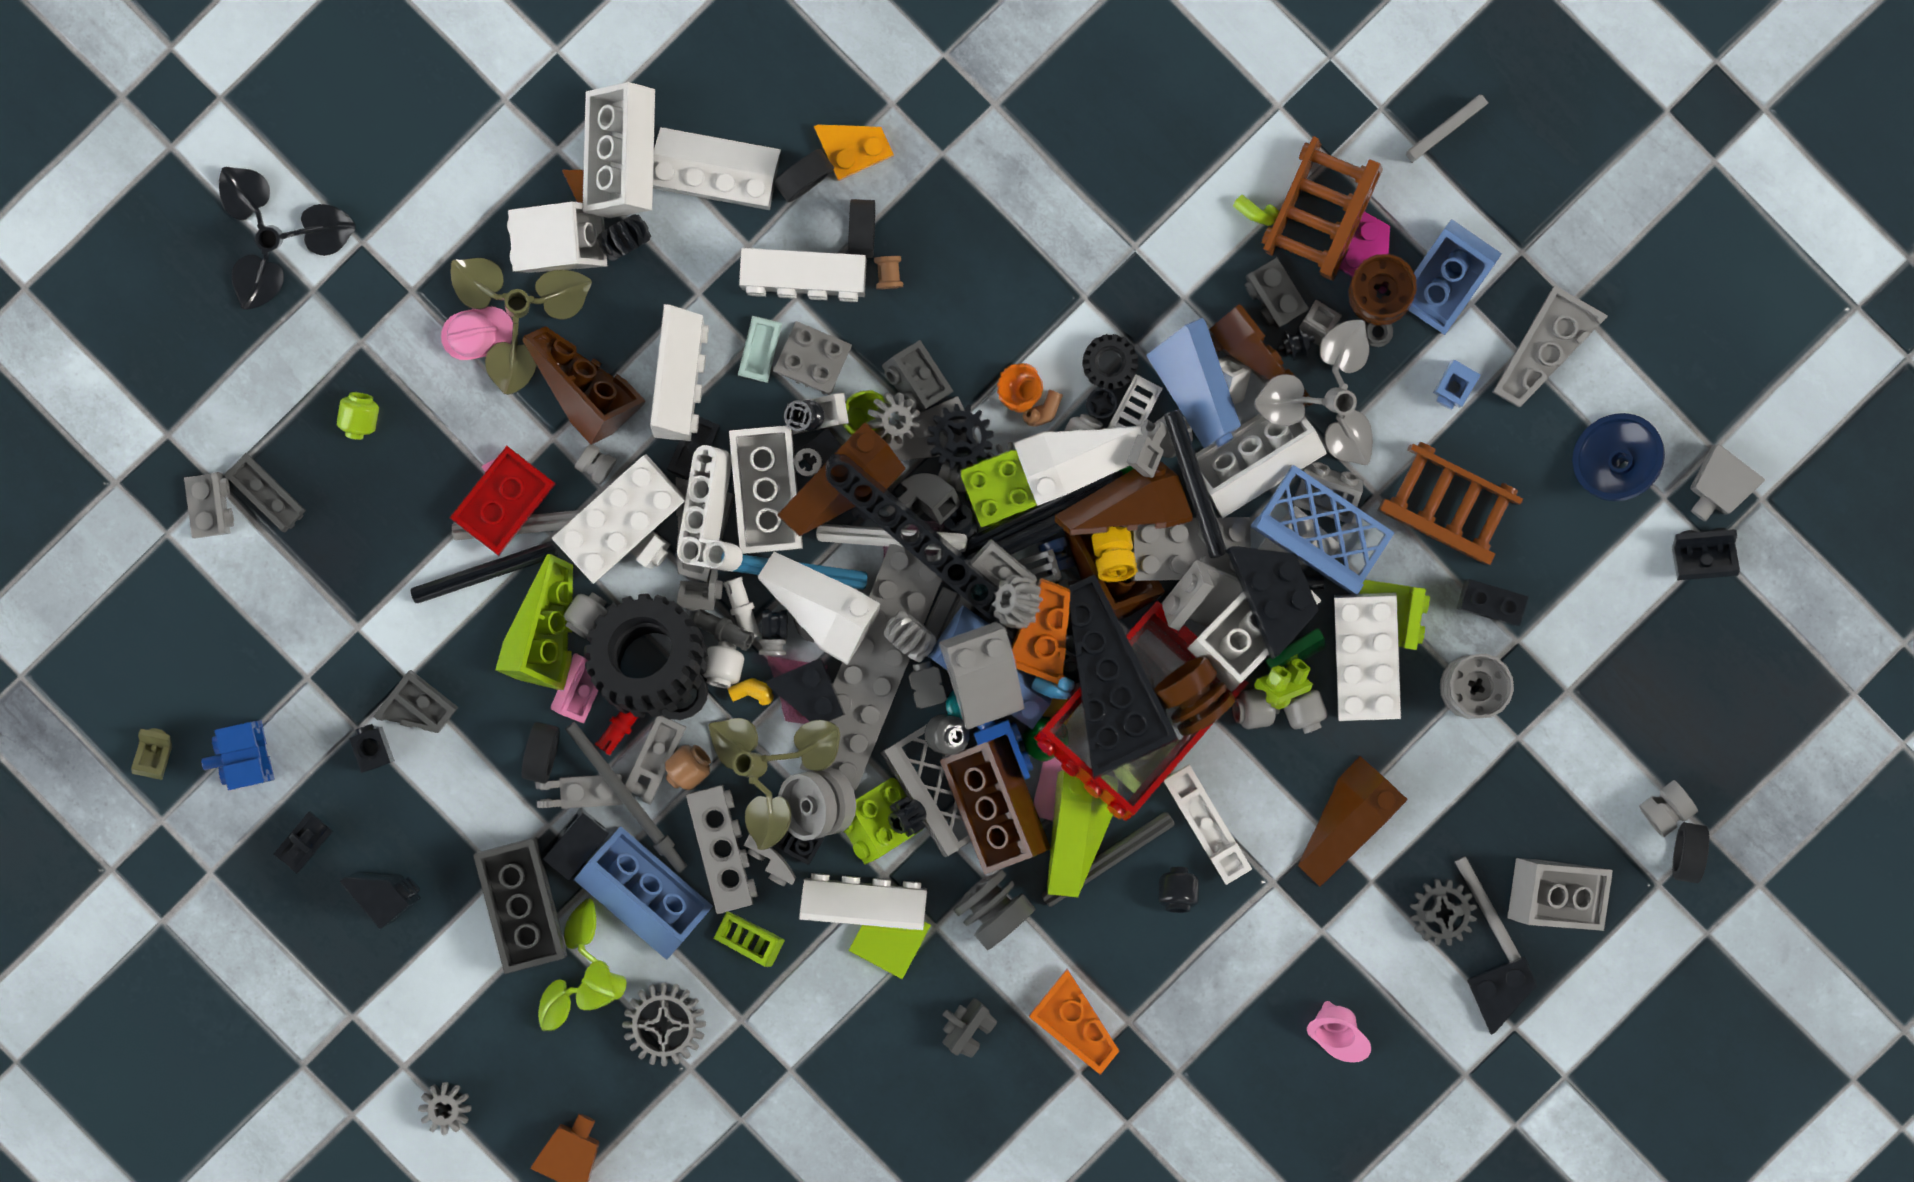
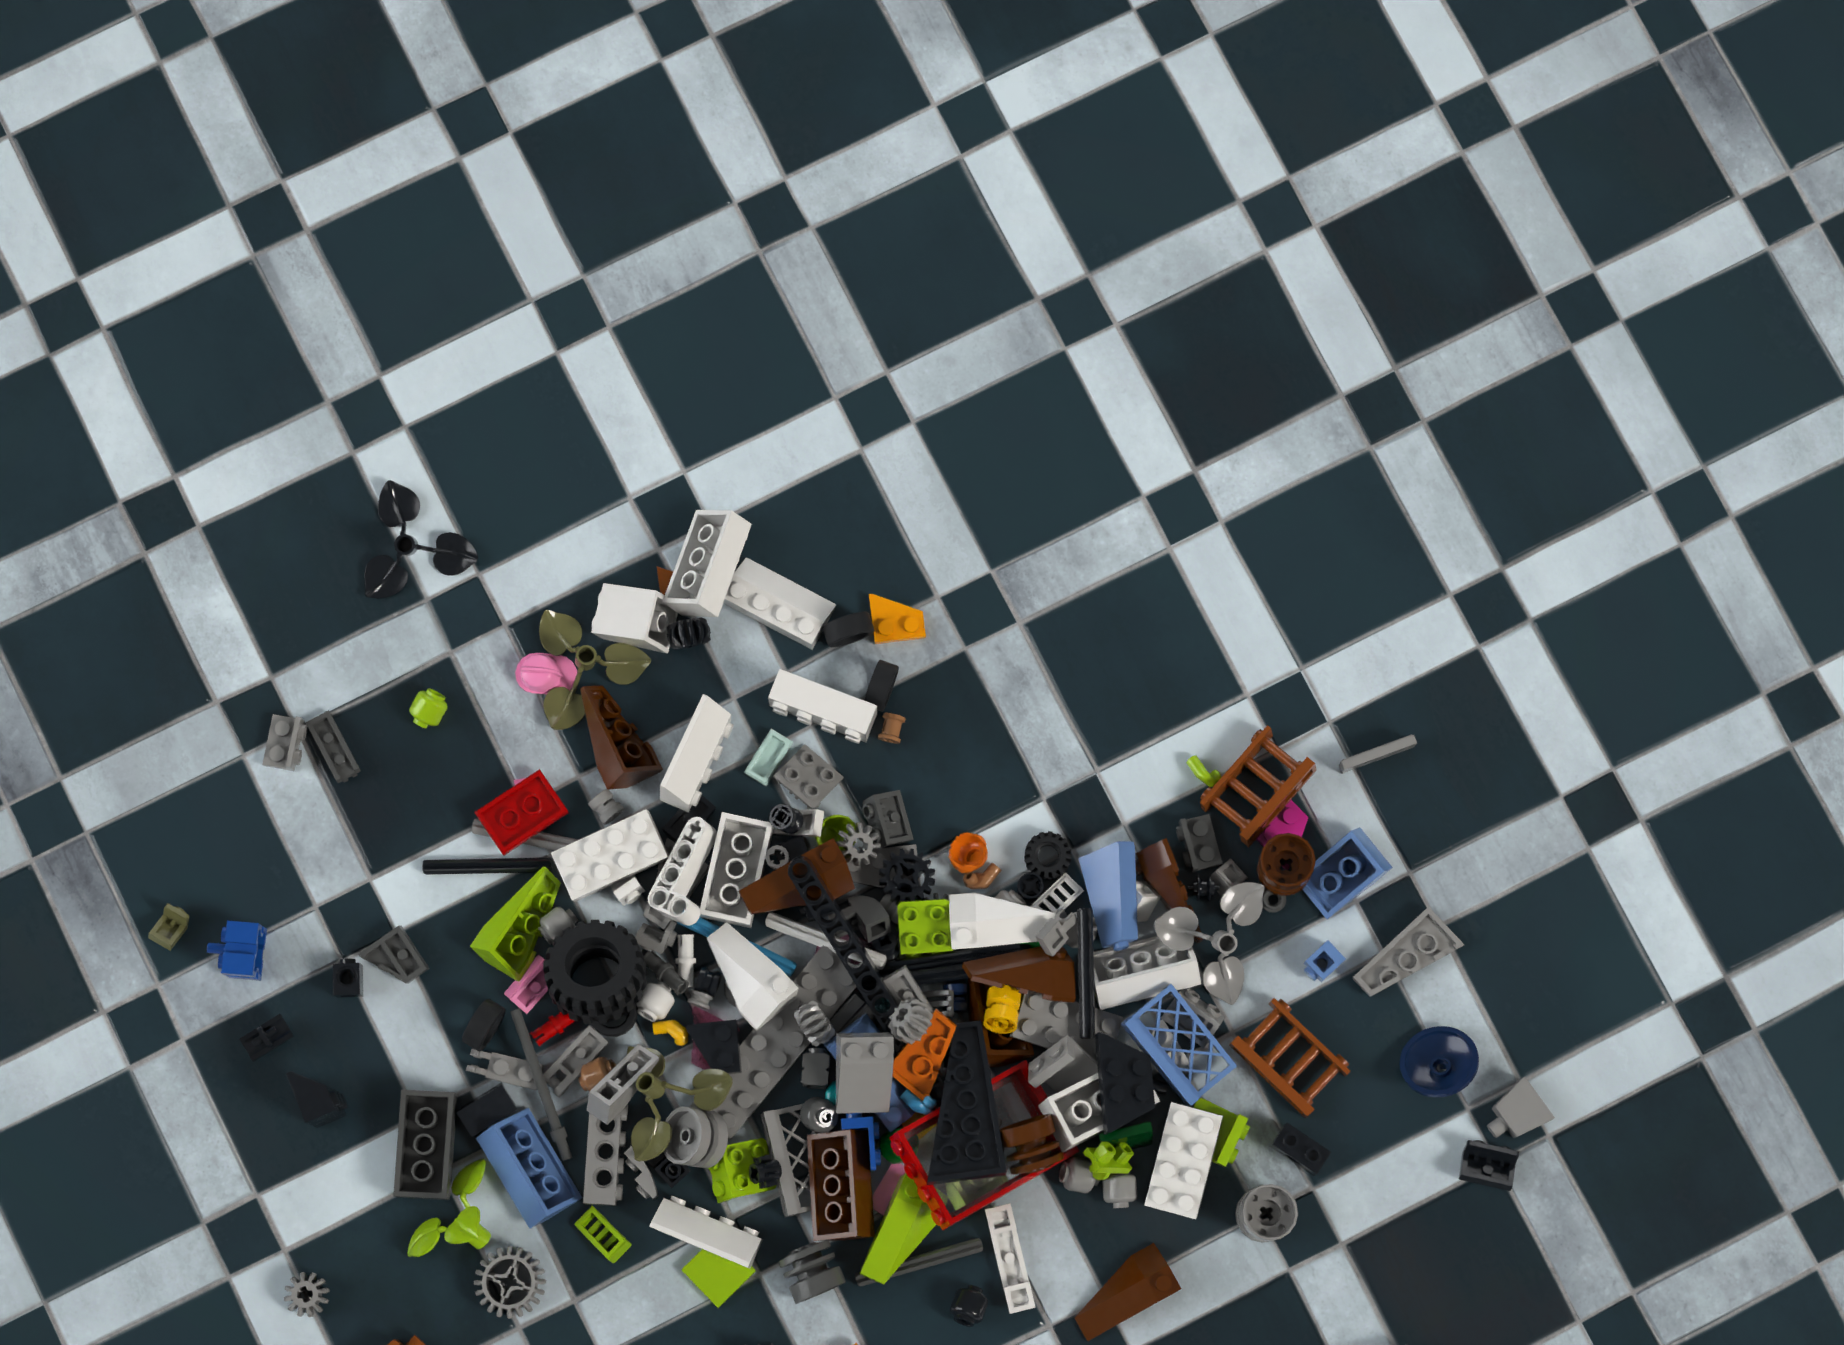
camera: 15 degrees right, 10 degrees down
none -> light grey slope [587,1044,659,1125]

